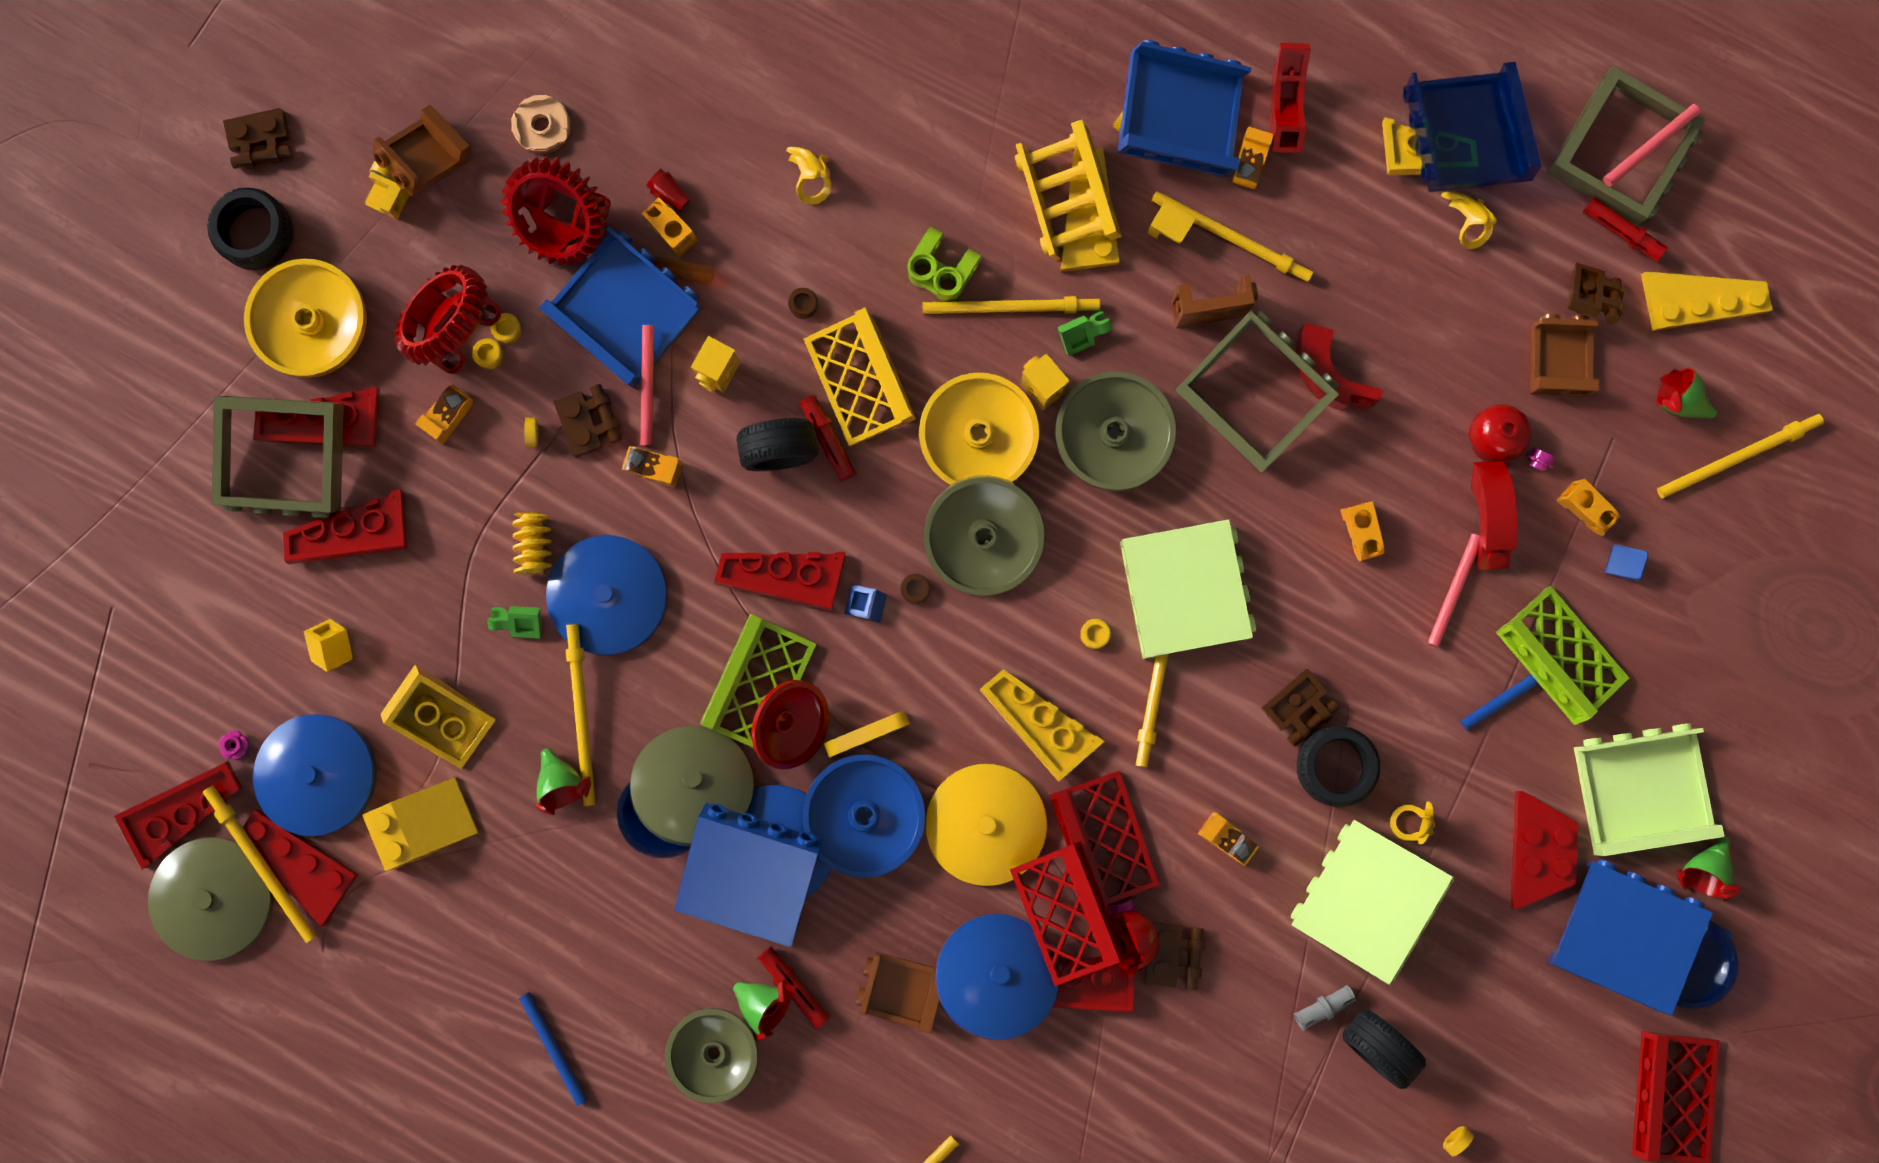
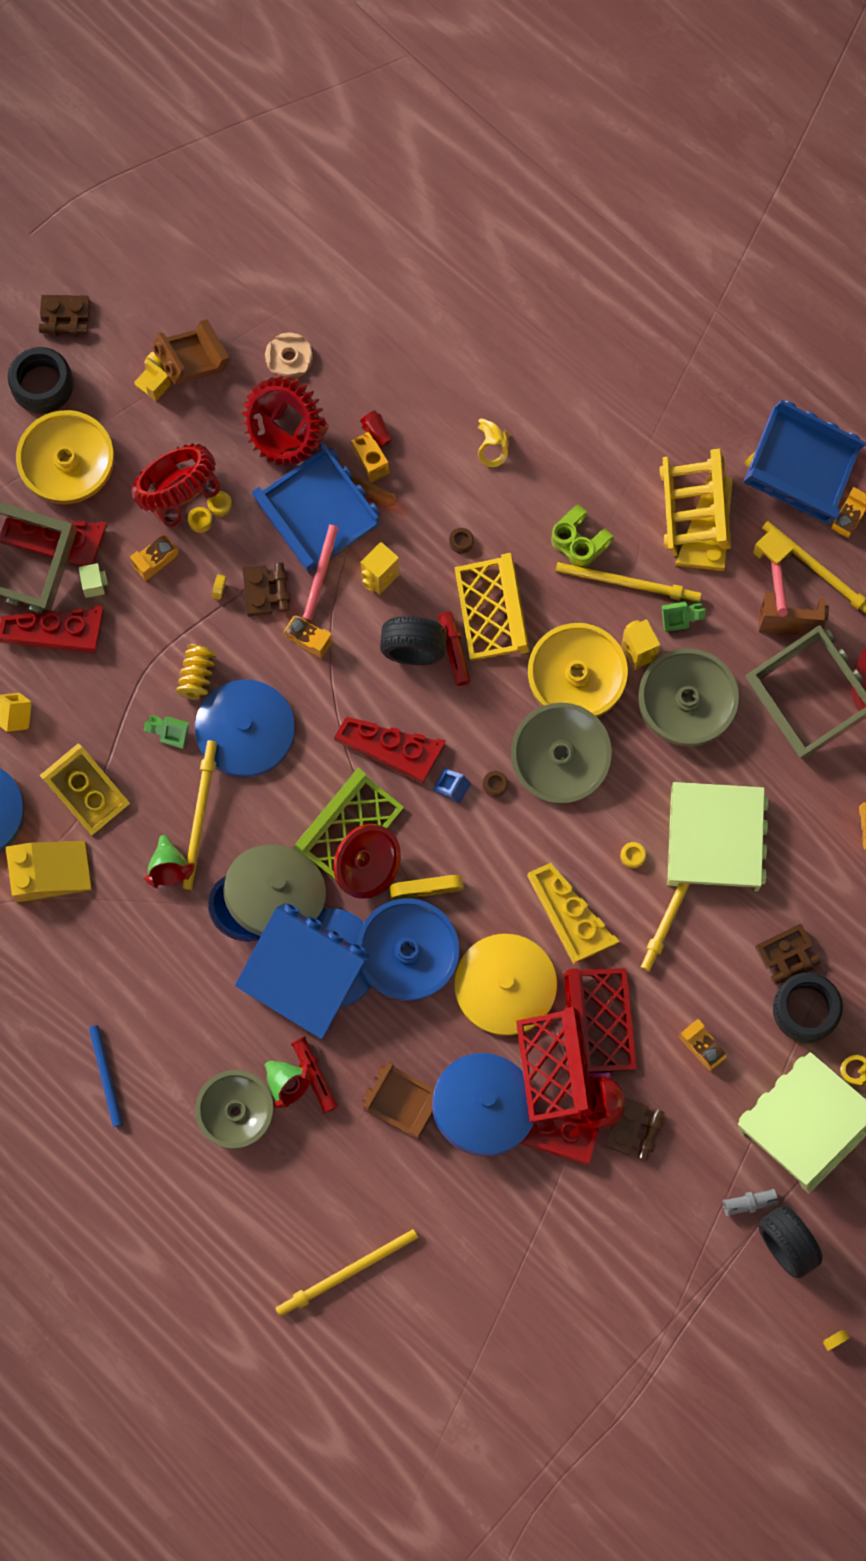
camera: 15 degrees right, 10 degrees down
none -> yellowish green plate [79,563,108,598]
none -> coral bar [771,561,788,617]

